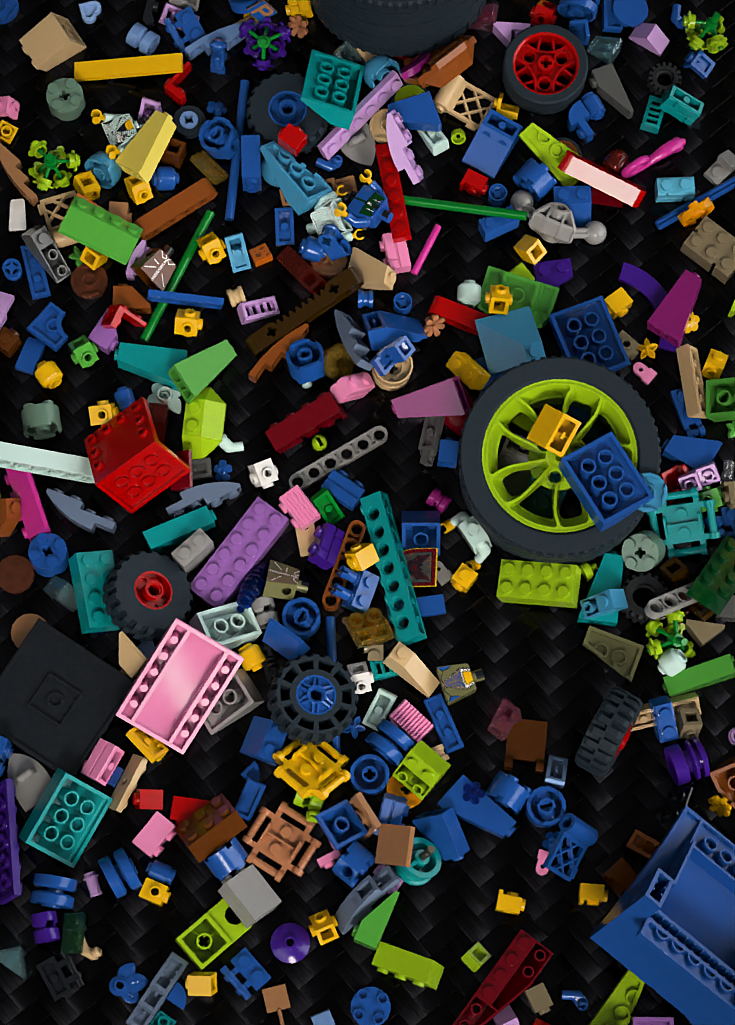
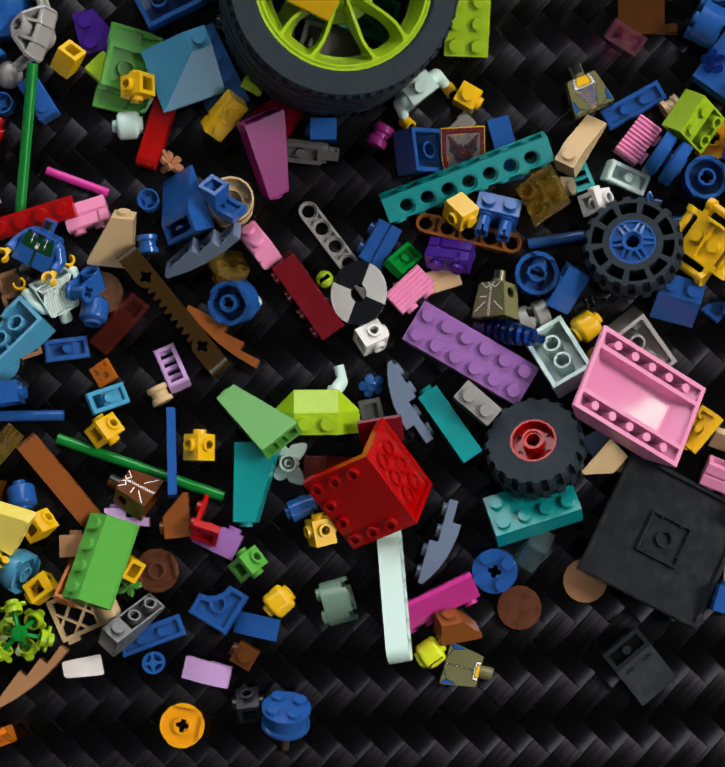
camera: 95 degrees left, 10 degrees up
none -> sticker [331,261,387,325]

